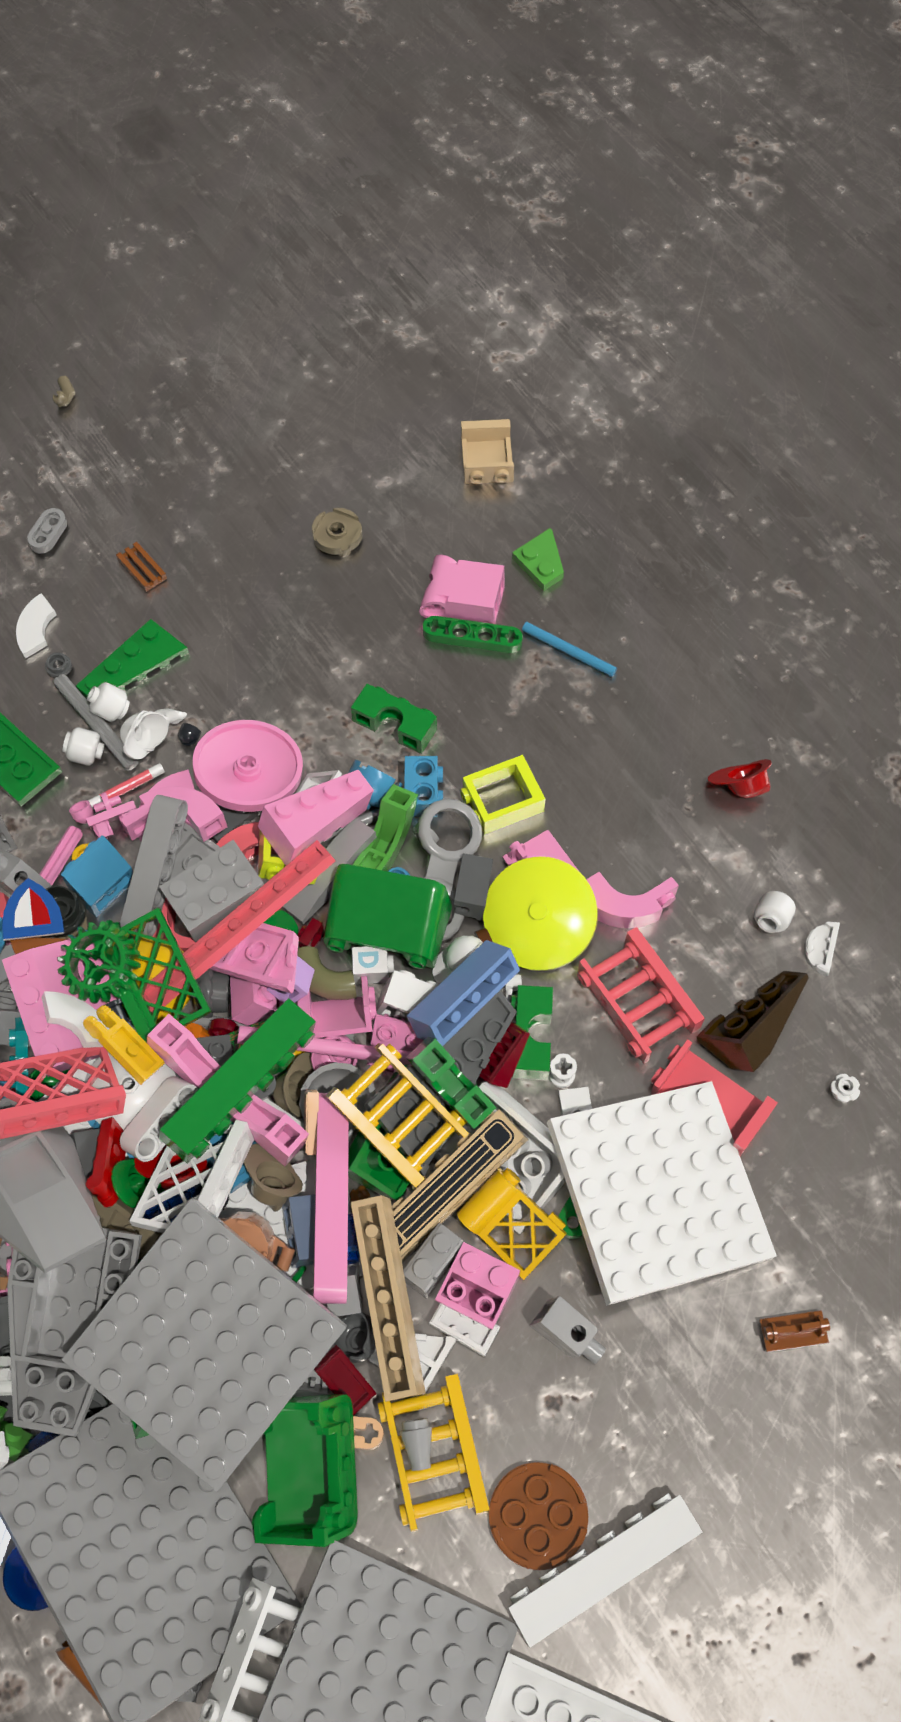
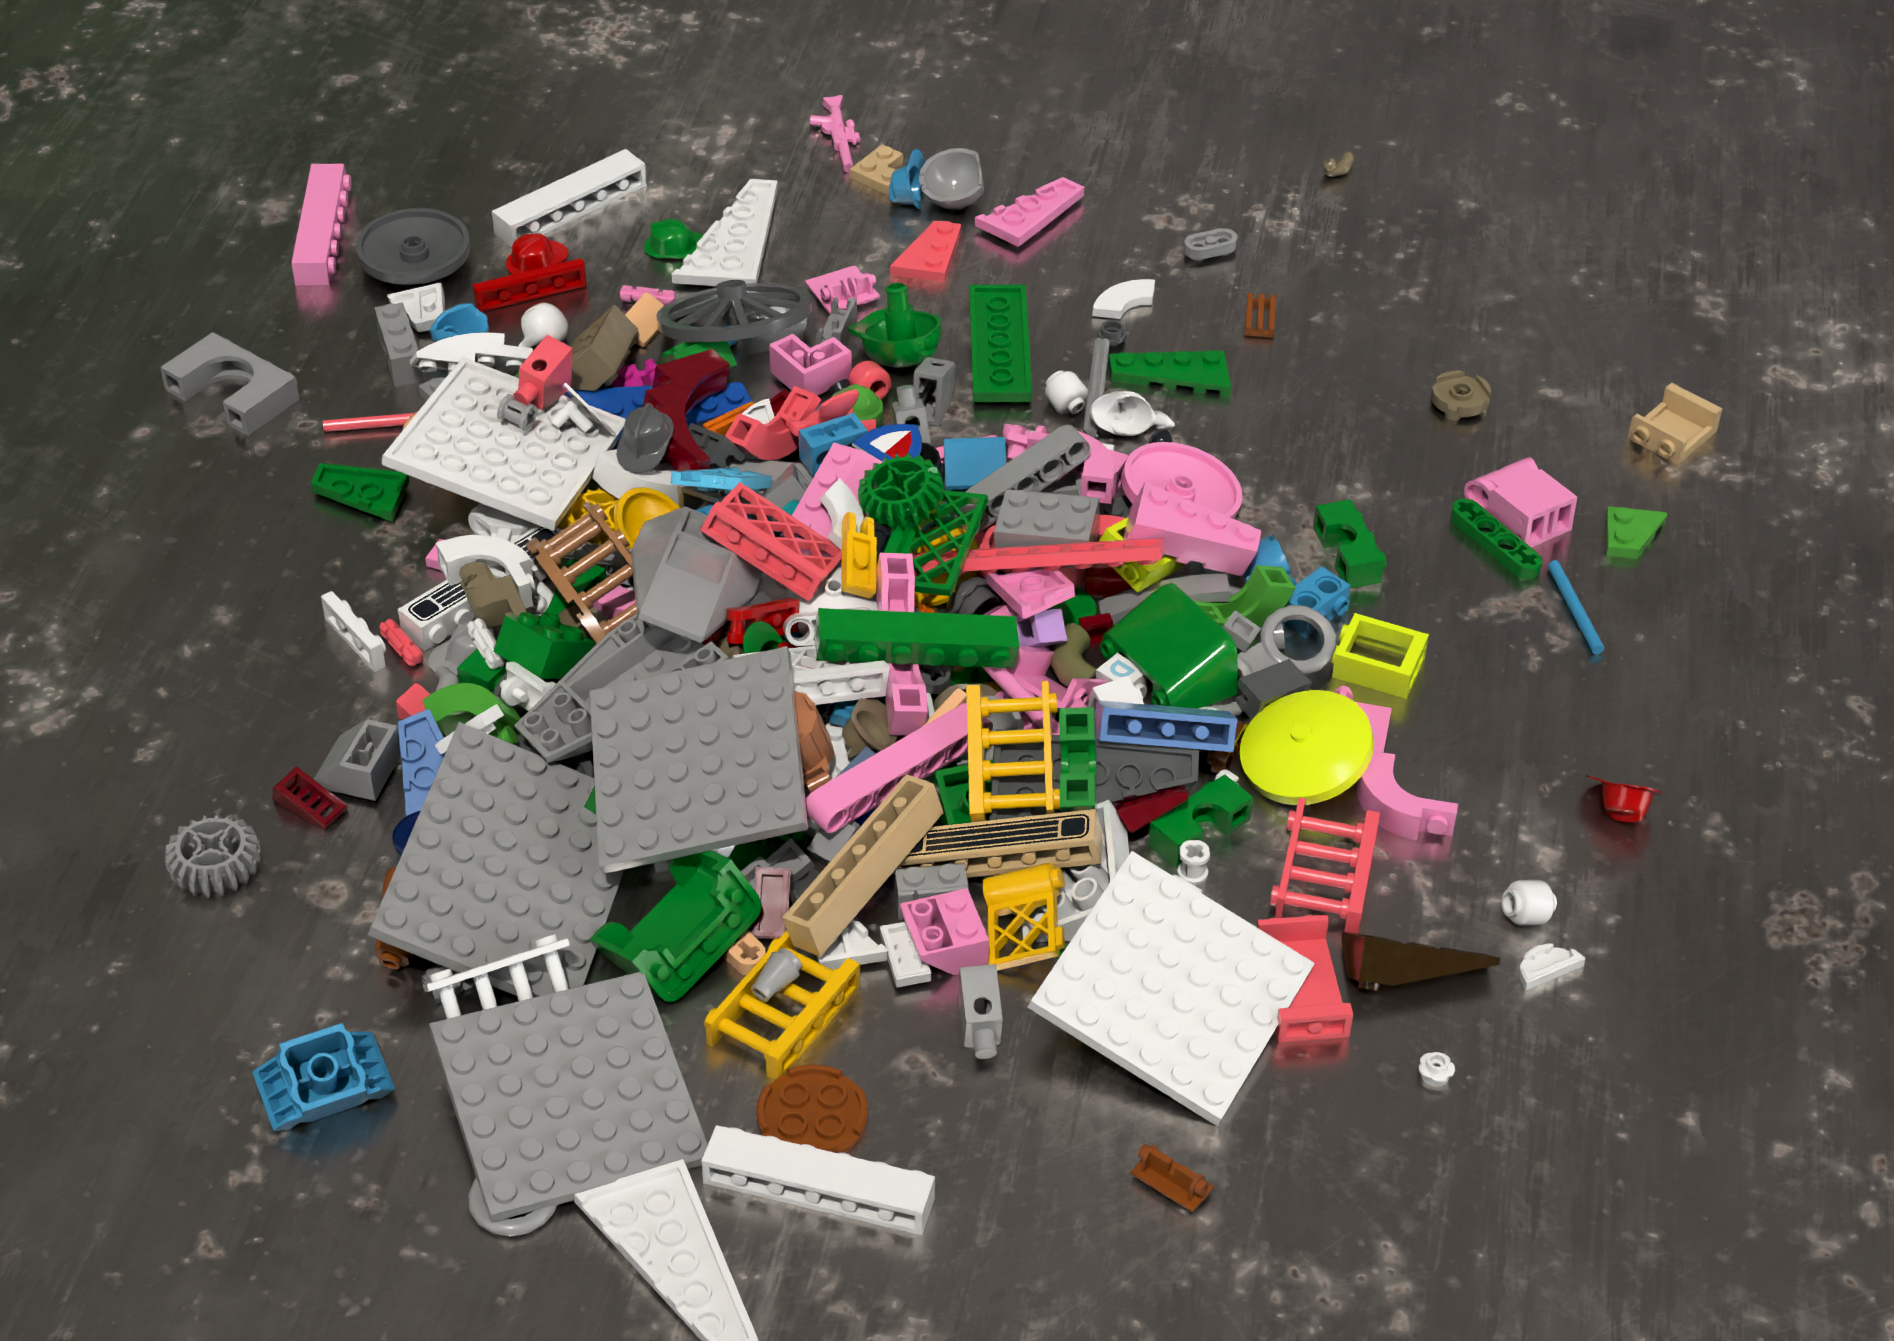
camera: 45 degrees right, 20 degrees down
white head [87,682,130,722] -> none
none -> light grey tile [1222,610,1261,654]

